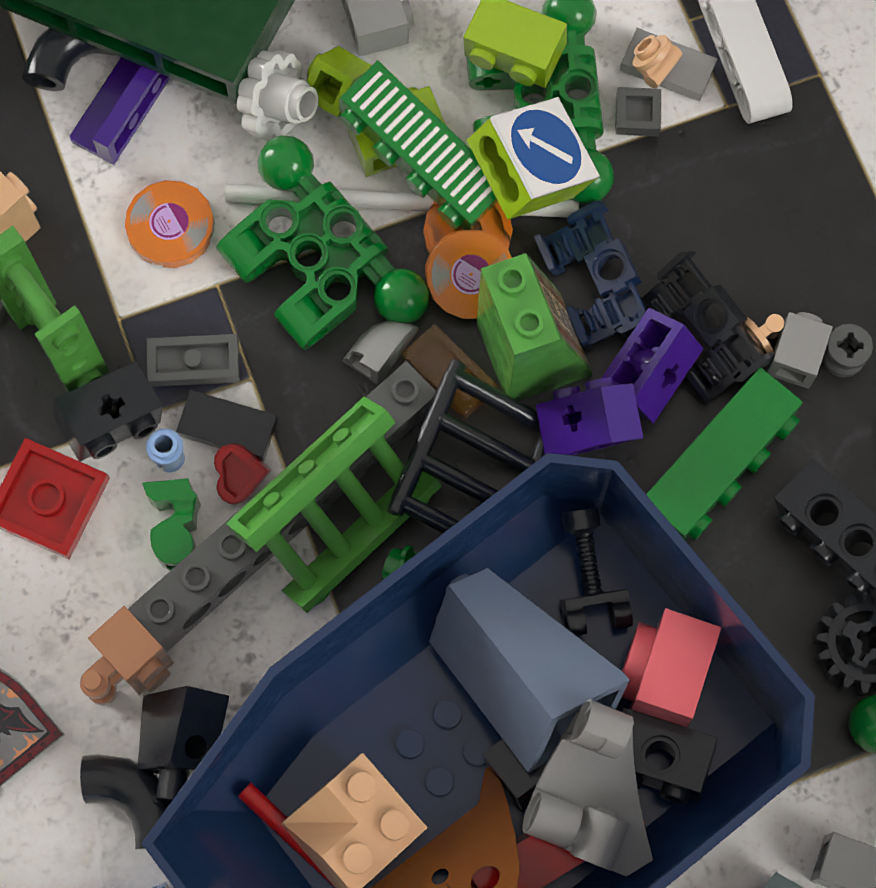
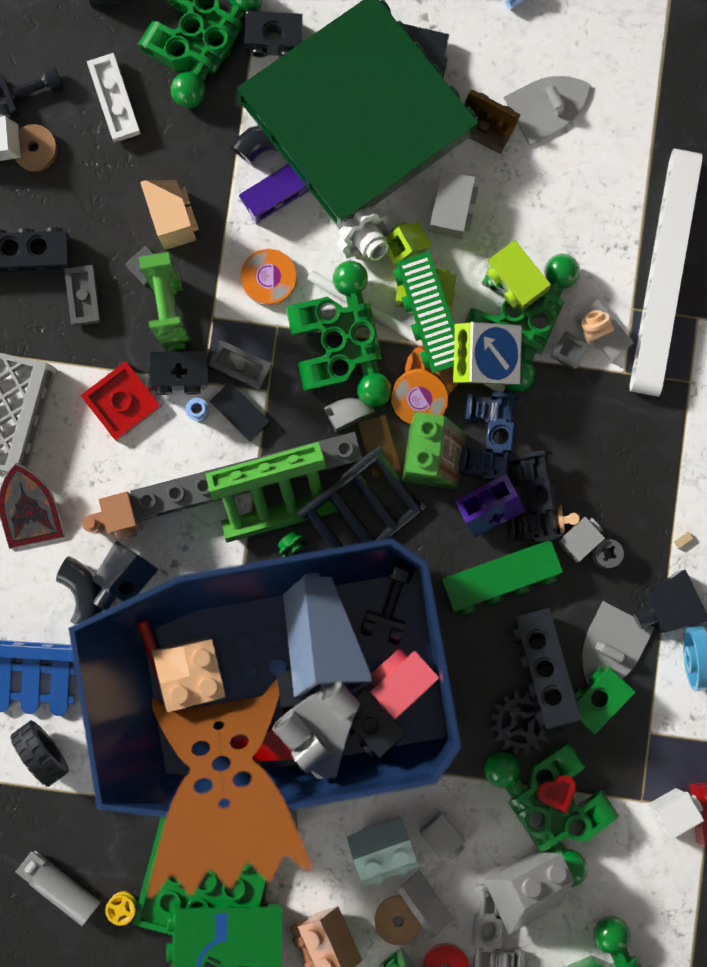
camera: 25 degrees right, 10 degrees up
green leg [142,478,201,571] -> none
red tile [214,443,272,504] -> none
dark purple brick [536,377,643,456] -> none

